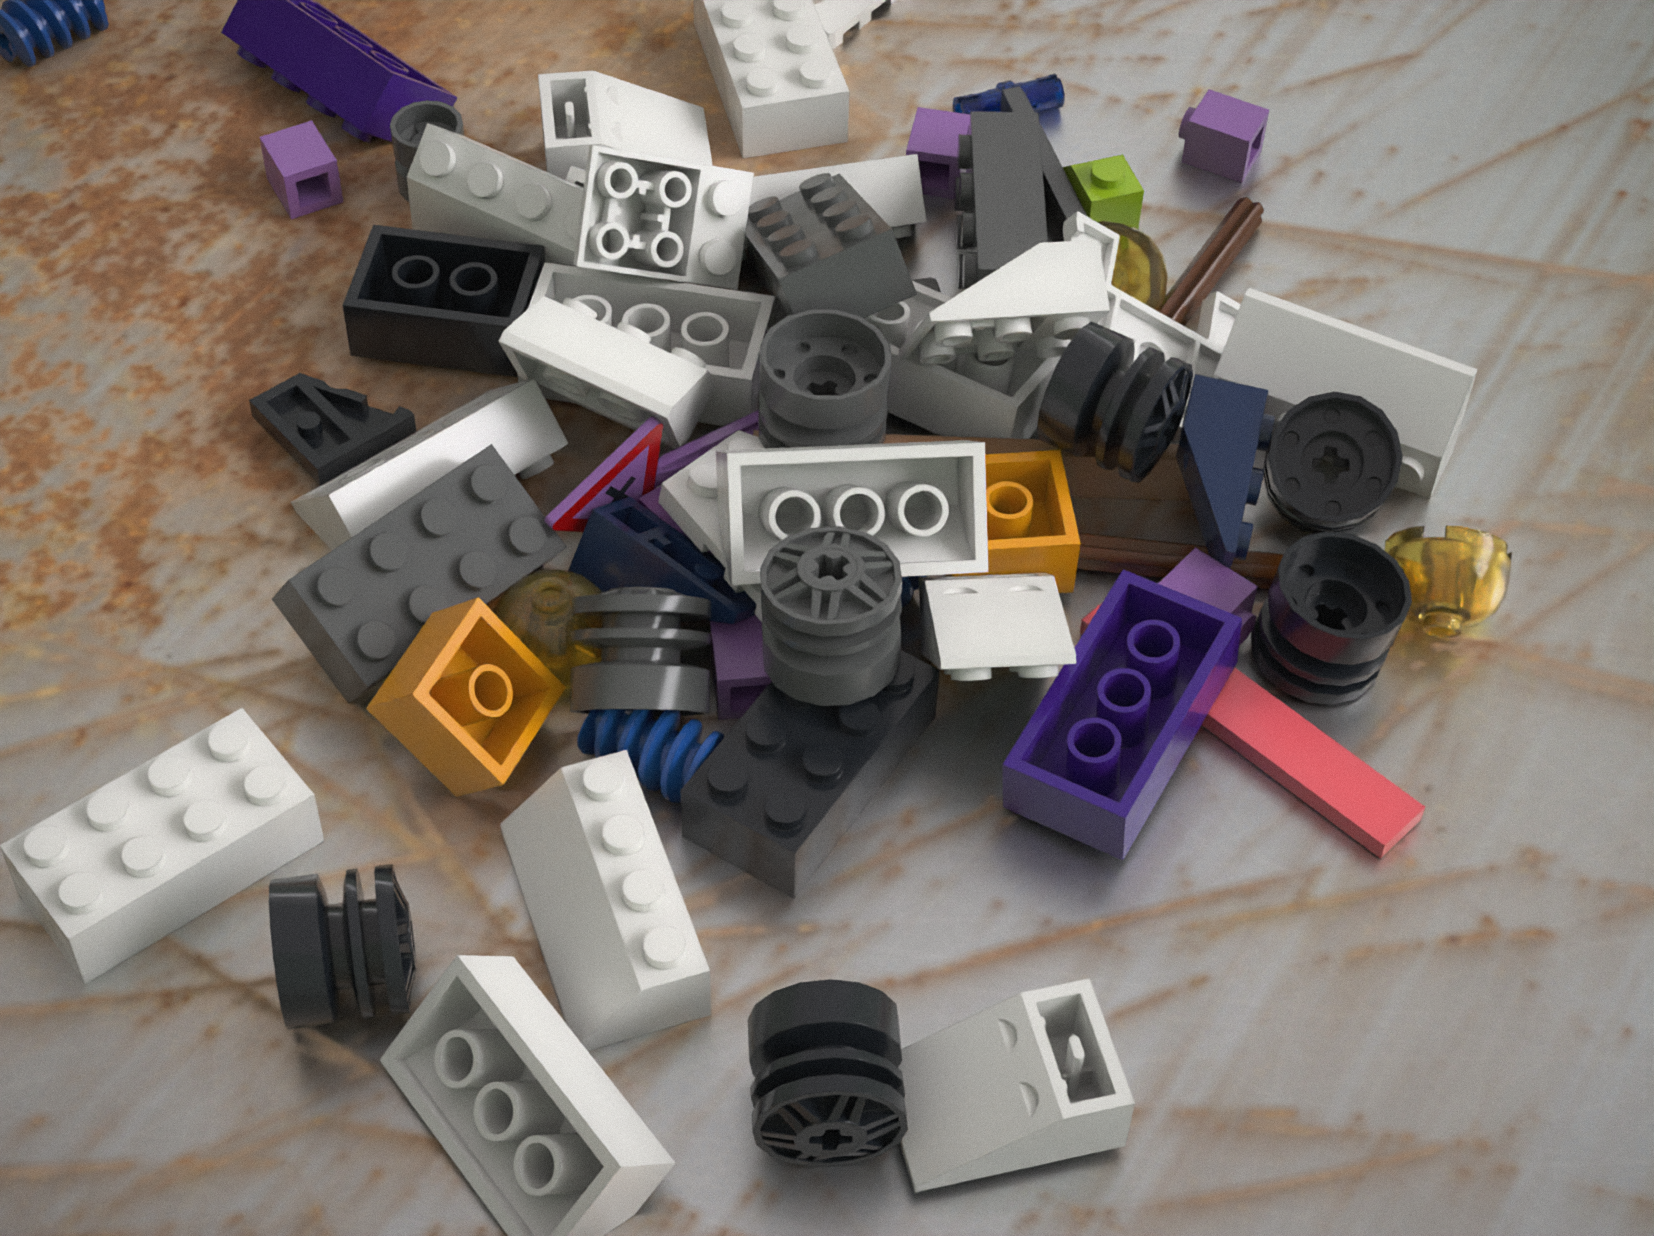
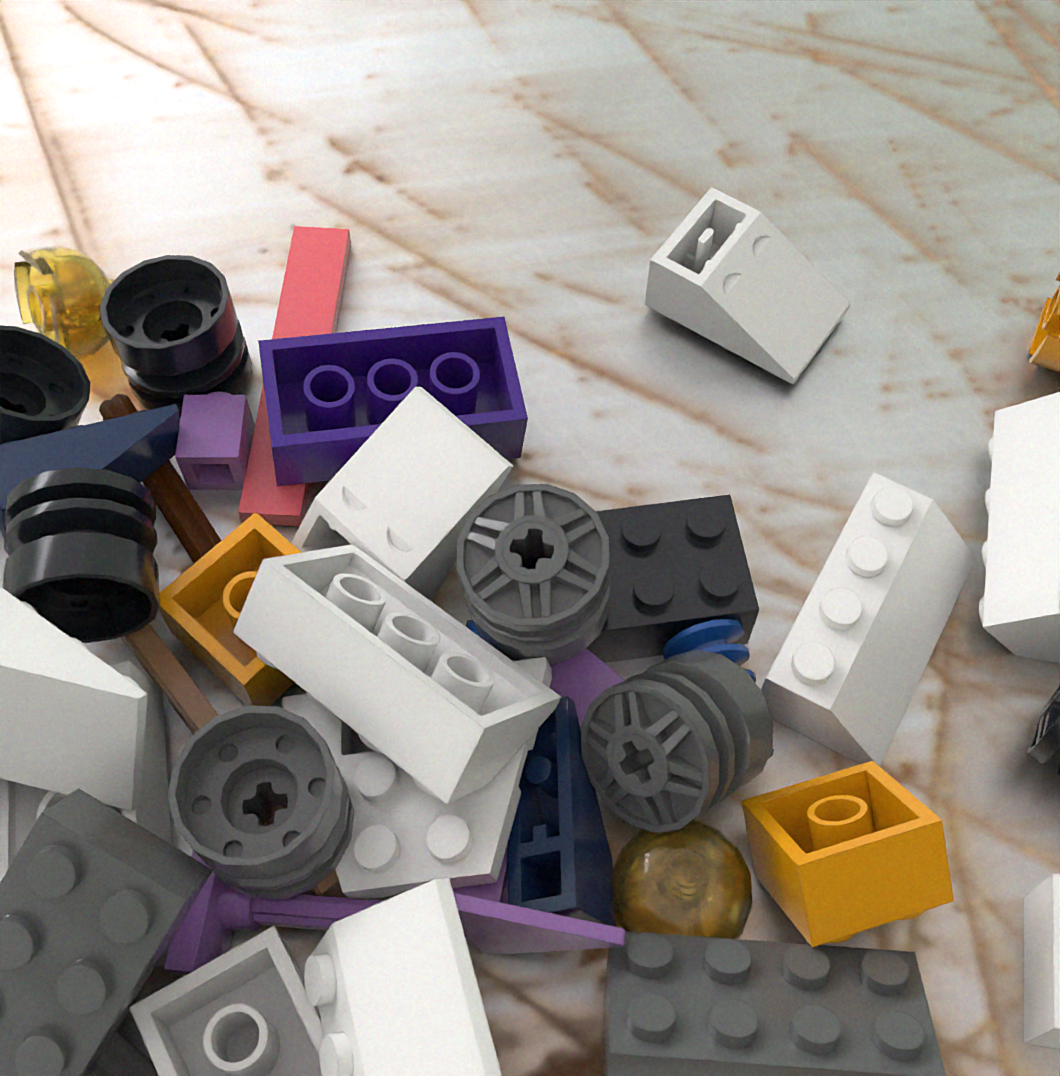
camera: 130 degrees left, 10 degrees up
black wheel [747,979,908,1167] -> none

